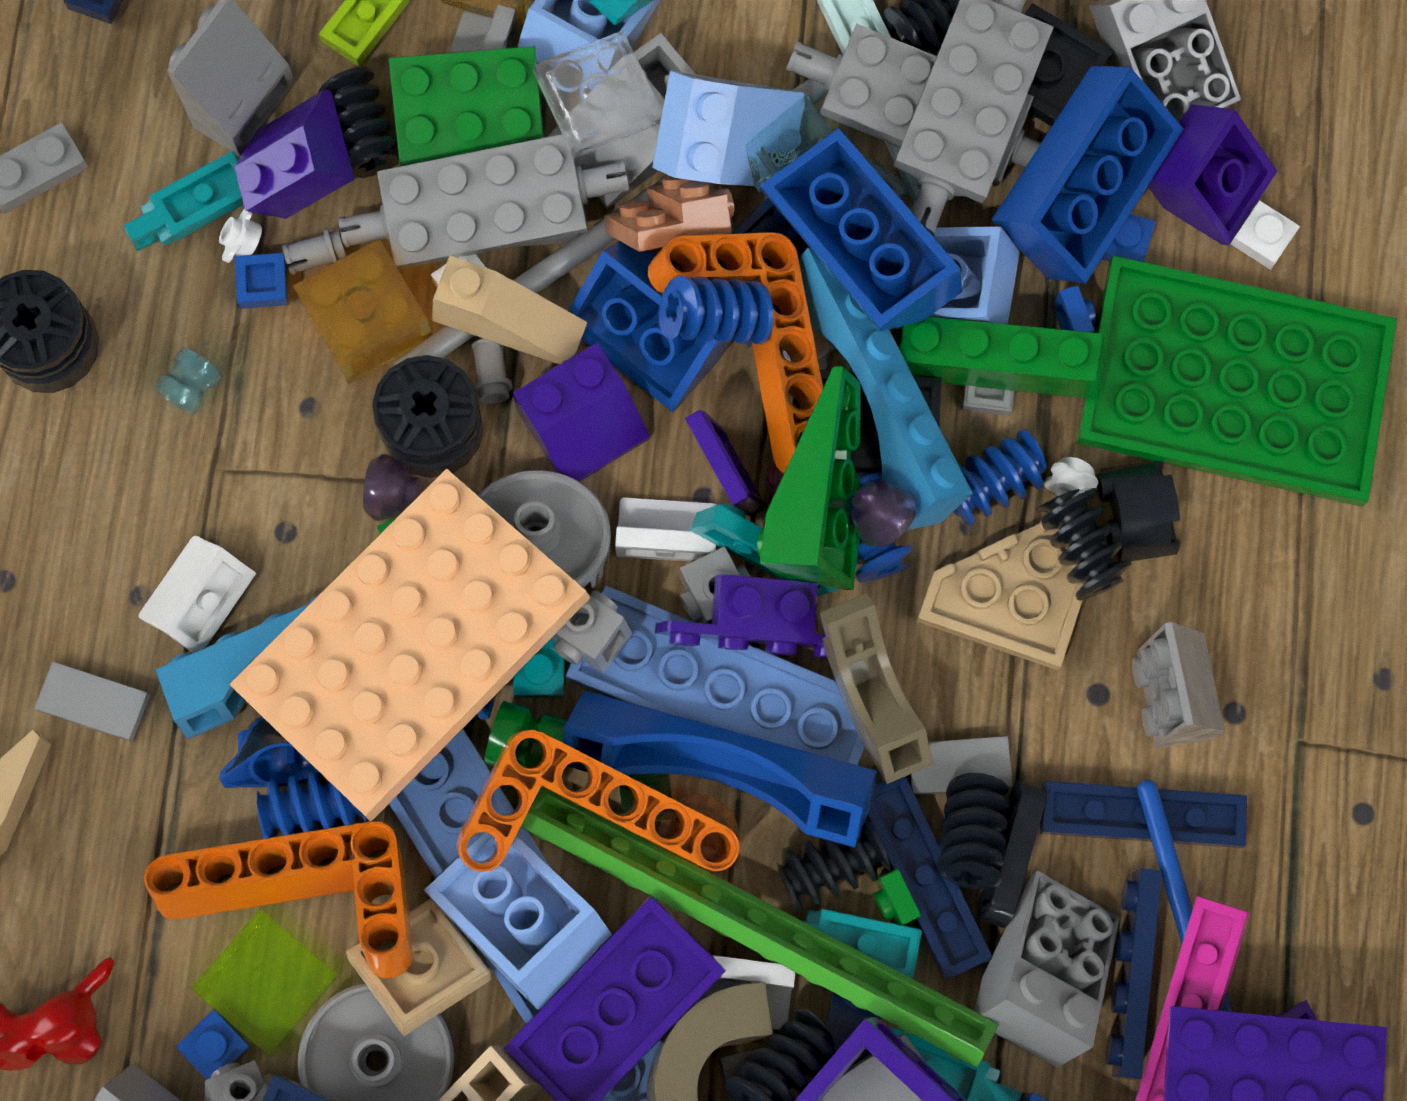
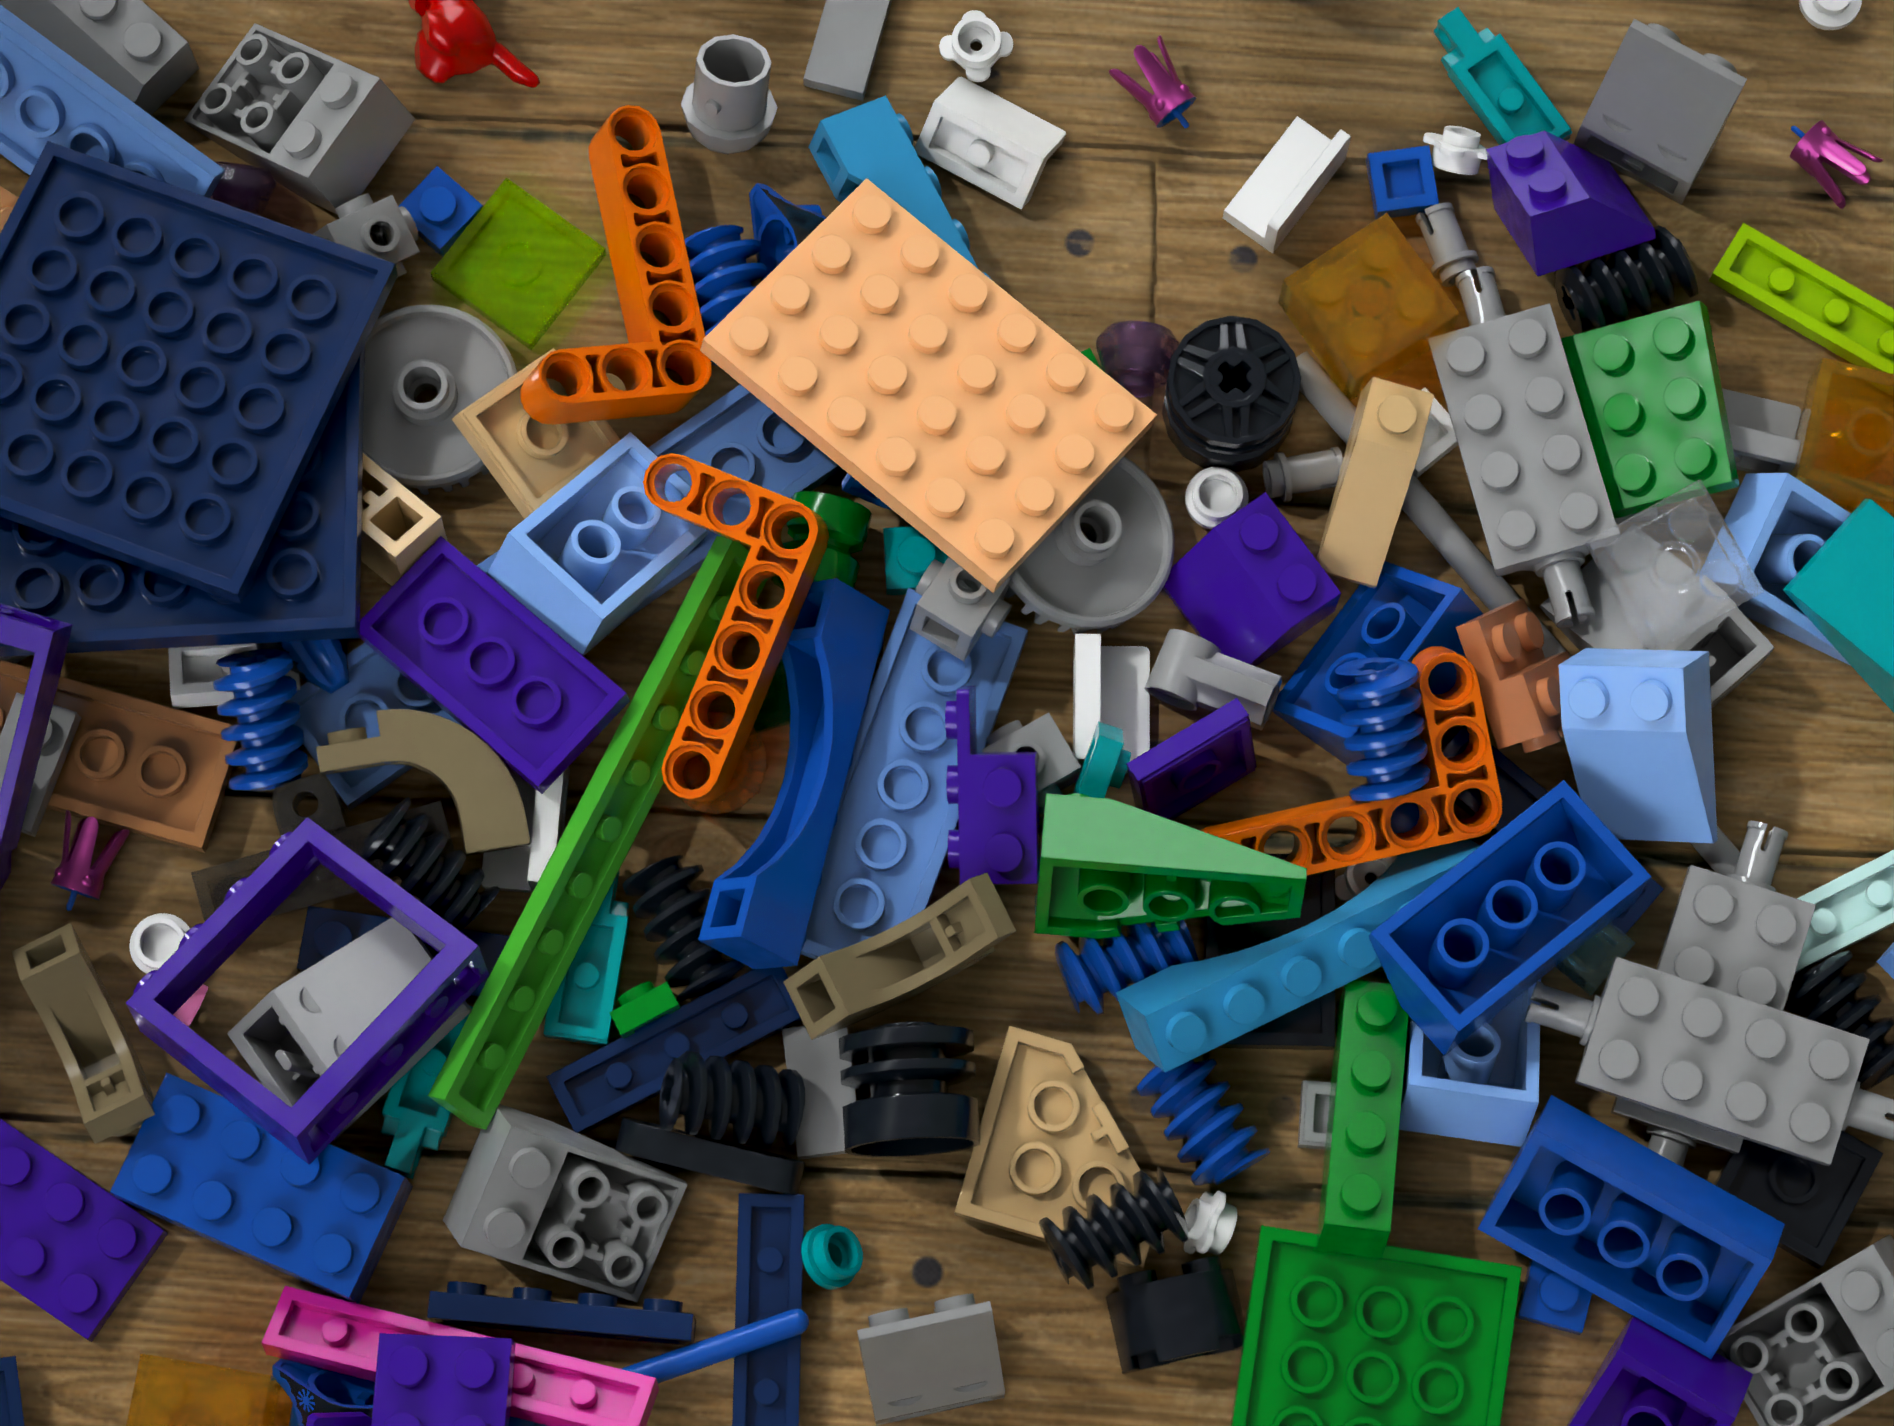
camera: 90 degrees right, 0 degrees up
clear light blue wheel [153,347,223,415] -> none
clear light blue slope [745,95,832,193] -> none
clear purple cone [851,481,917,547] -> none
blue plate [1052,285,1097,333] -> none
none -> light grey piece [681,34,778,155]
none -> teal plate [801,1224,863,1290]
none -> black wheel [839,1022,980,1157]
none -> white plate [939,10,1013,82]
none -> flat silver piece [1109,35,1196,128]
none -> light grey piece [1144,629,1282,731]
none -> white plate [1185,467,1249,530]
none -> white panel [1223,116,1351,254]

